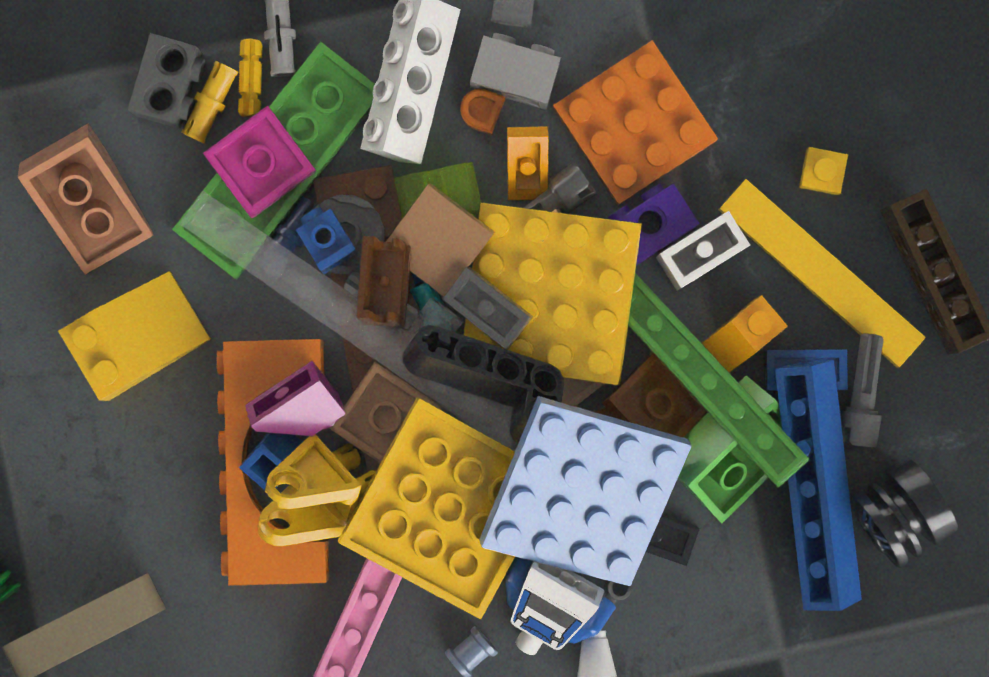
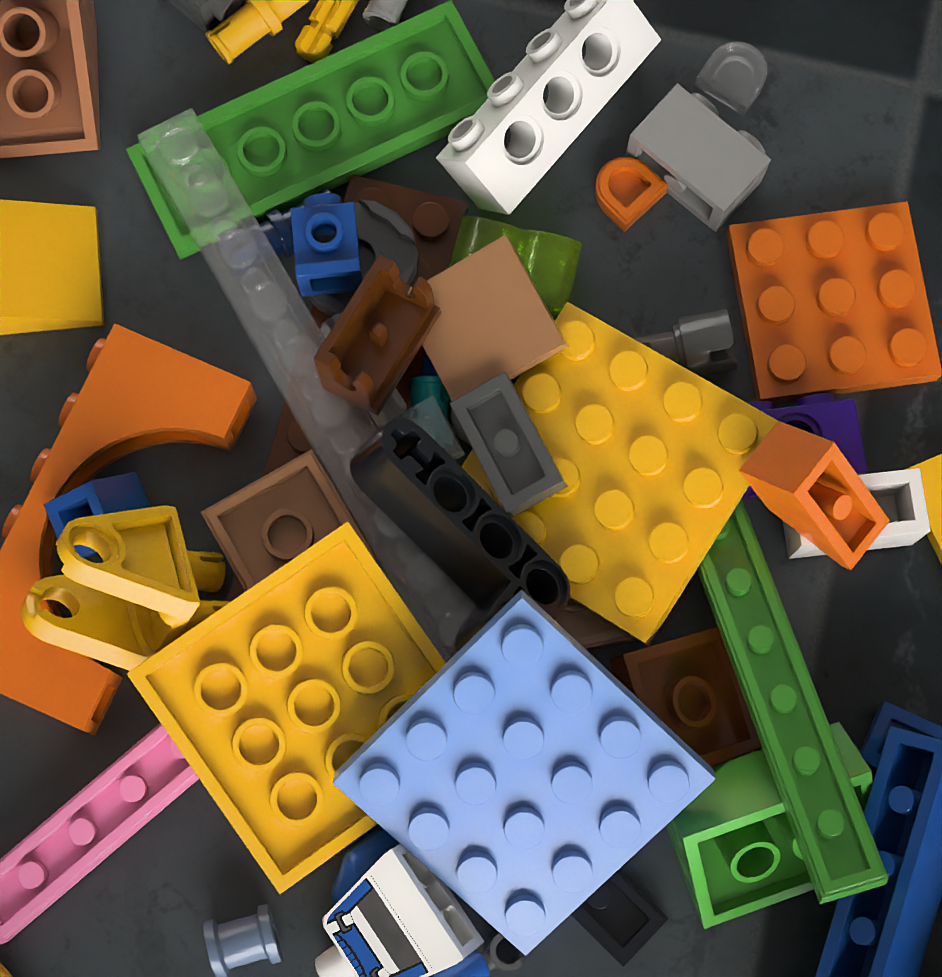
camera: 25 degrees right, 10 degrees down
dark pink tile [203,105,317,219] -> none
magenta slope [245,361,346,436] -> none
light orange slope [507,126,548,200] -> none
light orange slope [702,295,788,373] -> none
none -> orange slope [738,421,890,570]

